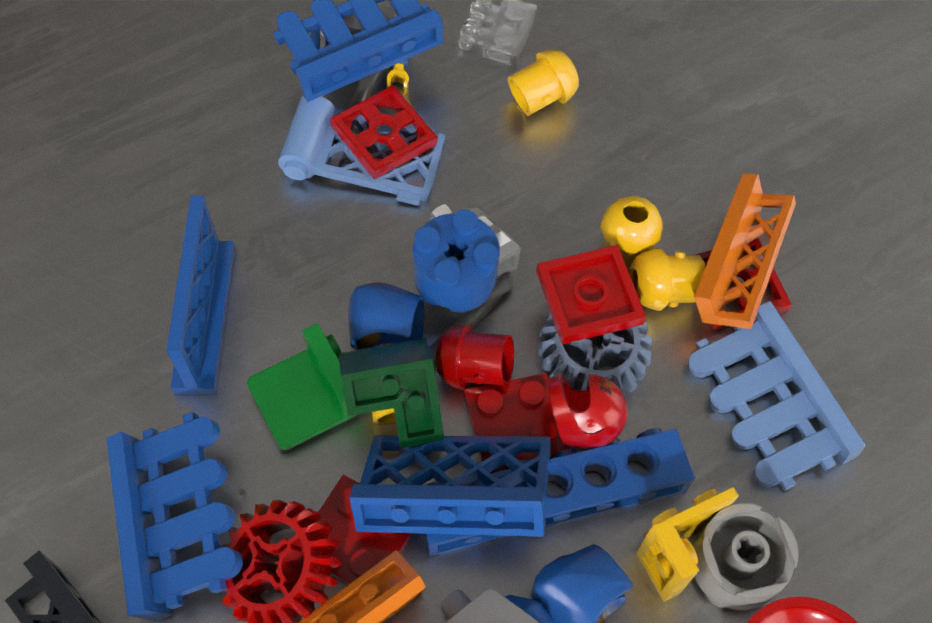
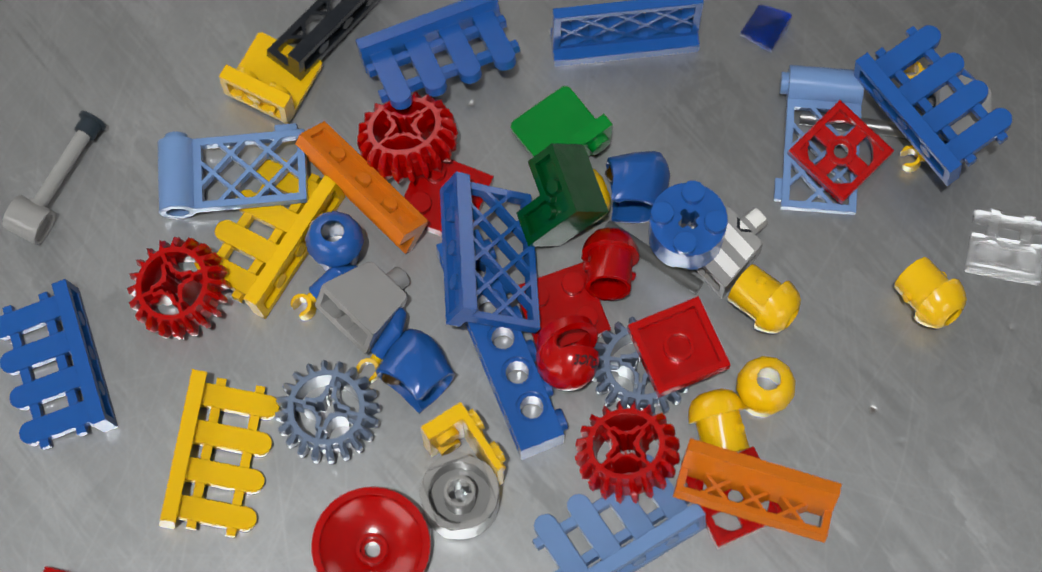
camera: 85 degrees right, 10 degrees up
none -> red gear [575,400,680,504]
none -> yellow piece [728,264,801,333]
none -> clear blue slope [740,4,792,52]

